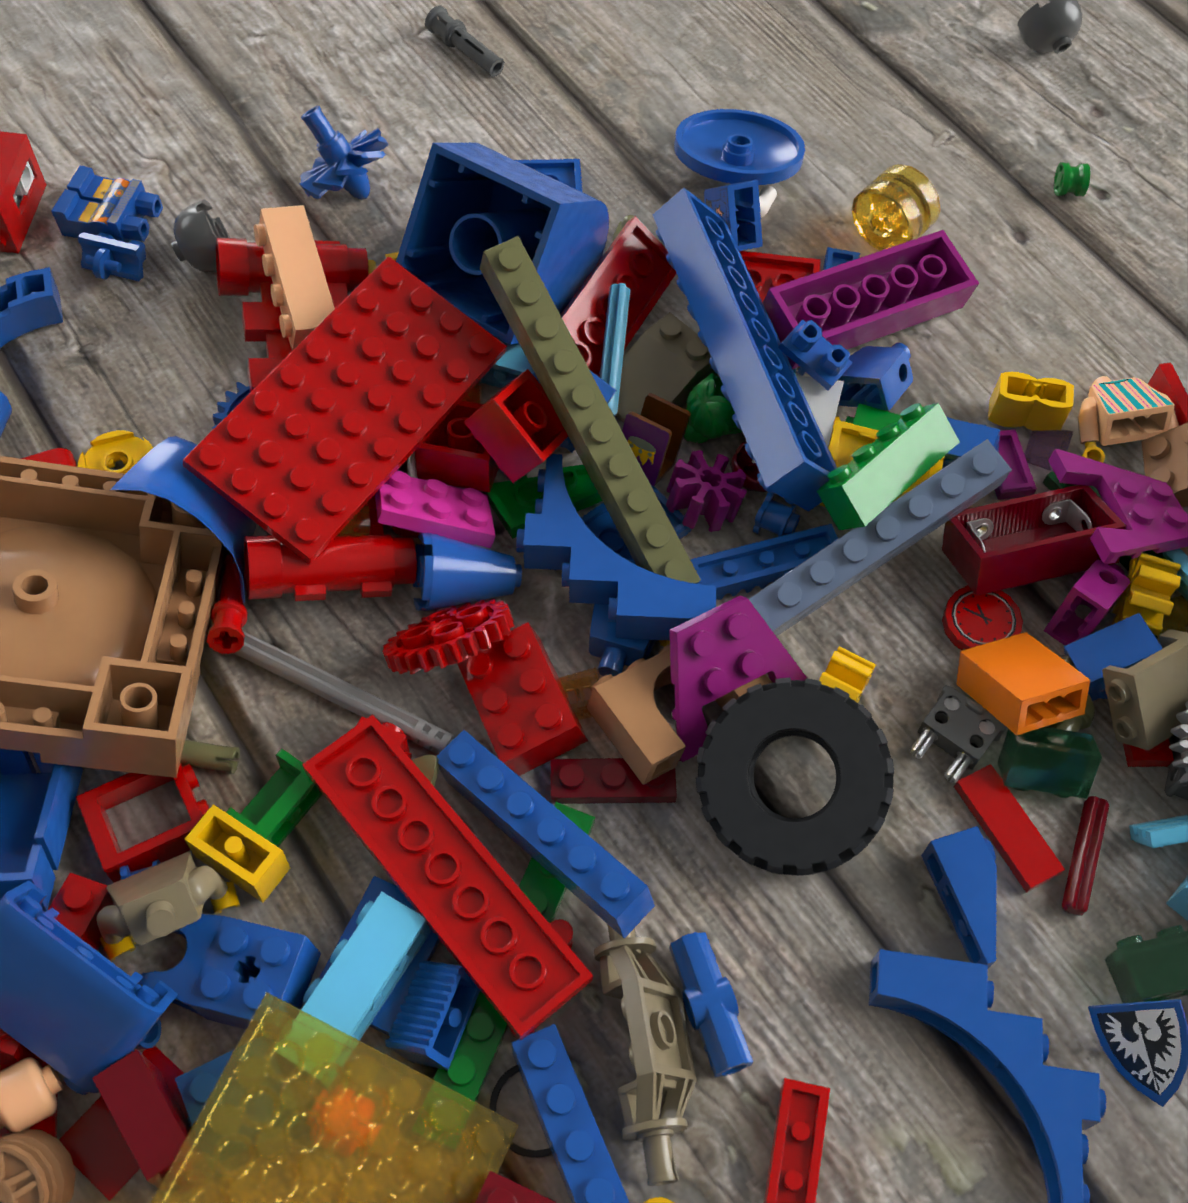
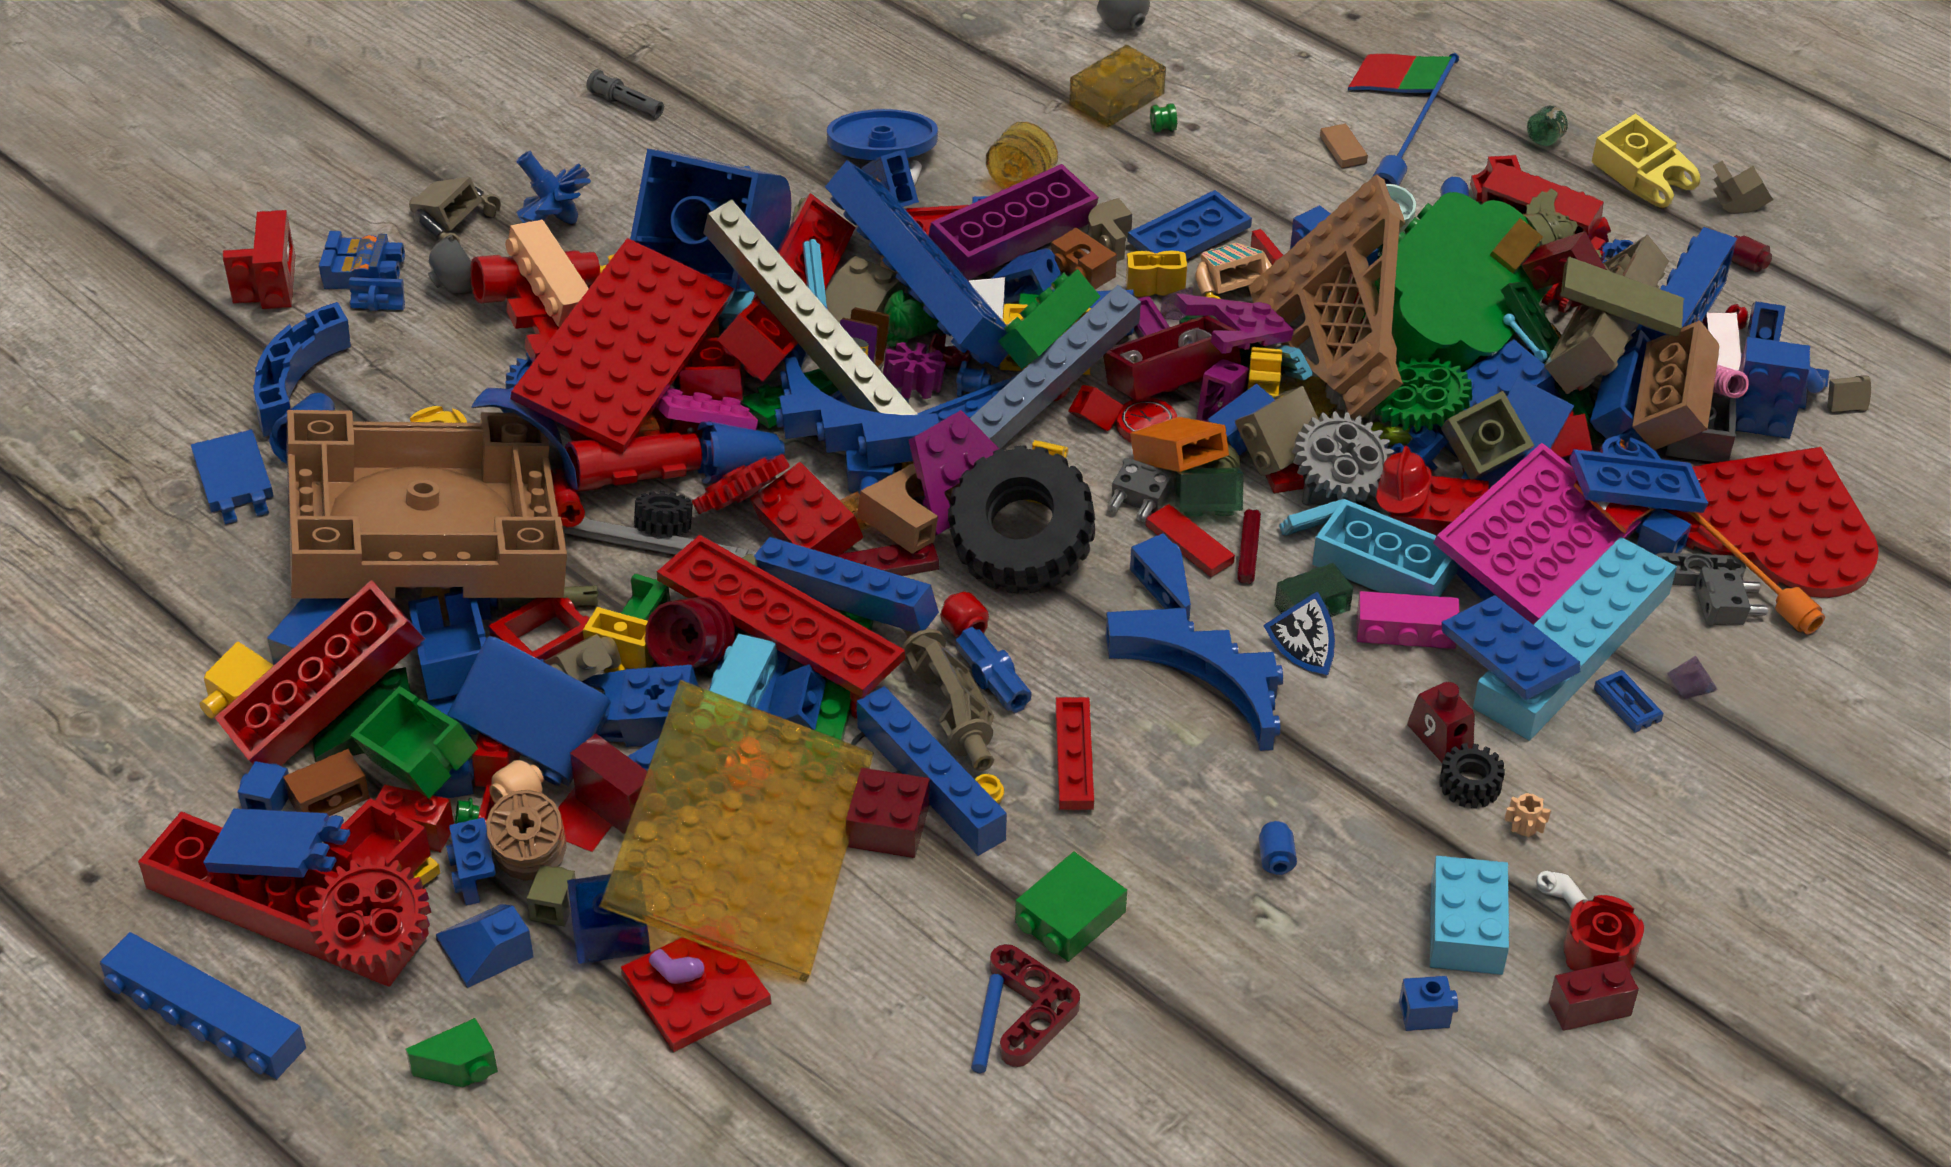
camera: 10 degrees left, 15 degrees down
blue hips [778,319,853,391] -> none
none -> dark tan torso [409,177,501,244]
none -> black tyre [634,491,693,537]
none -> dark red wheel [645,597,734,669]
none -> red head [940,592,989,638]
none -> dark orange brick [1051,228,1117,289]
none -> red panel [1068,385,1123,431]
none -> clear yellow piece [1069,44,1166,128]
none -> dark tan brick [1088,198,1132,261]
none -> blue plate [1127,190,1252,259]

